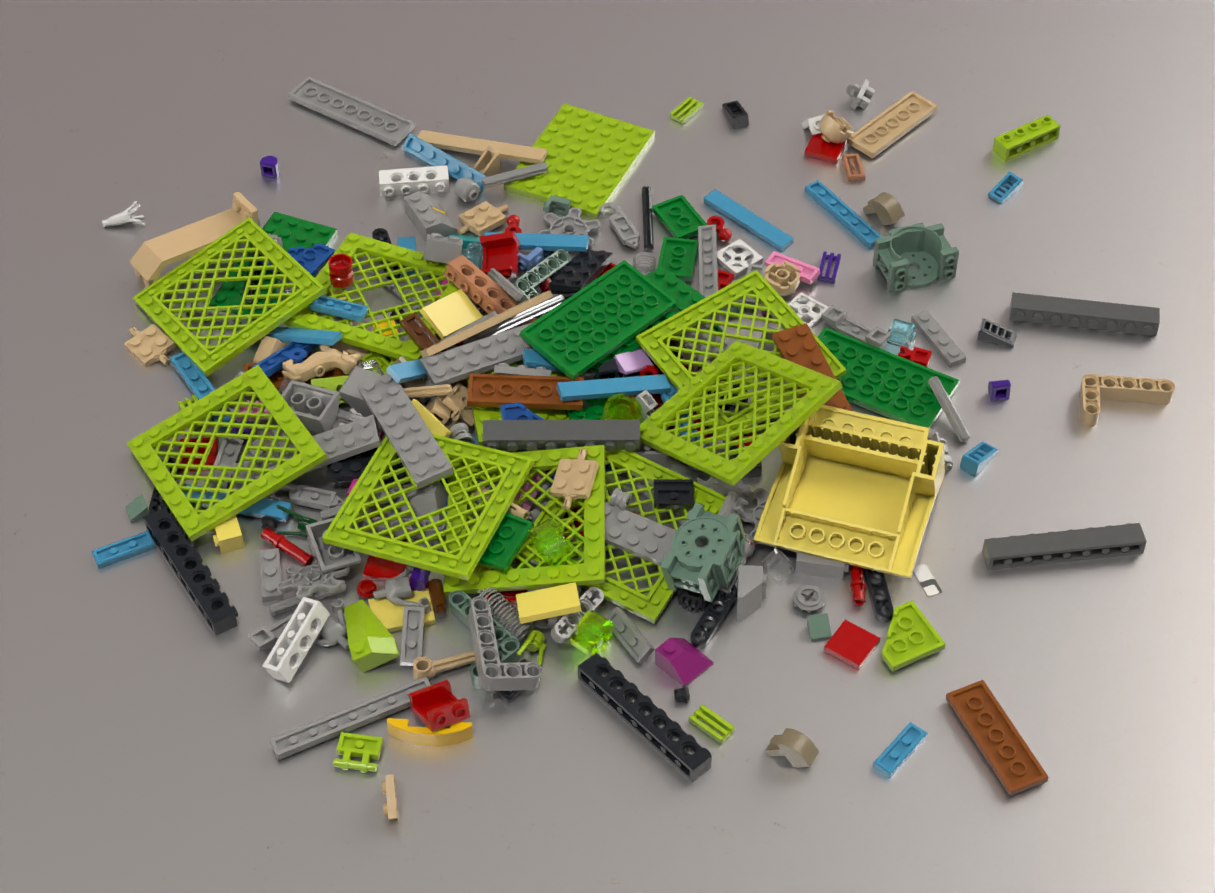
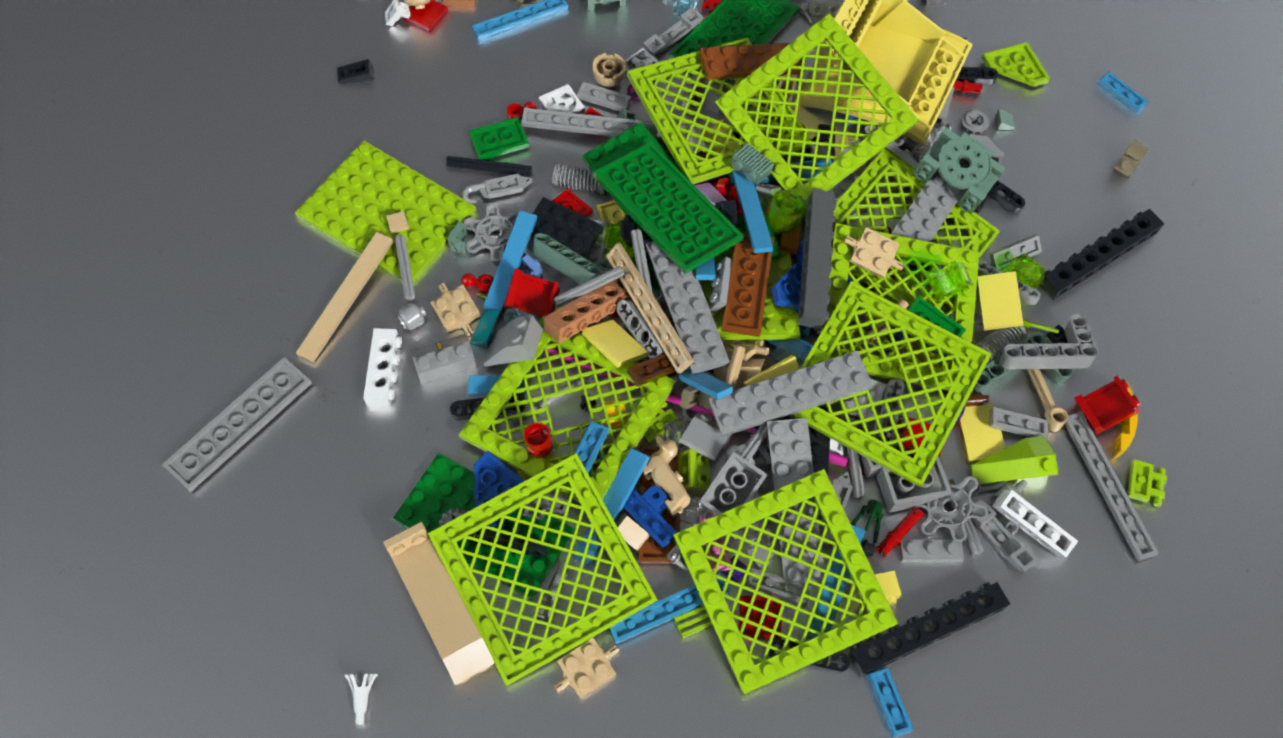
camera: 85 degrees left, 15 degrees up
sand green slope [125,494,149,522] -> none
dark purple brick [260,156,280,179] -> none
red plate [357,579,377,598] -> none
light grey piece [373,565,431,614] -> none
tan wing [381,774,398,821] -> none
dark azure plate [402,133,488,193] -> none
light grey wheel [450,423,473,444] -> none
tan slope [473,146,501,176] -> none
light grey wheel [609,488,632,511] -> none
black plate [654,479,694,508] -> none
magenta slope [655,638,714,687] -> none
green plate [657,237,699,282] -> none
lime tile [670,96,703,124] -> none
black piece [674,685,690,703] -> none
lime tile [688,704,735,744] -> none
dark azure tile [704,189,794,251] -> none
bright pink plate [765,251,820,285] -> none
dark purple tile [817,251,841,283] -> none
red tile [824,619,881,670] -> none
dark orange plate [946,680,1049,796] -> none
none -> tan tile [386,211,409,234]
none -> sand green brick [730,143,774,185]

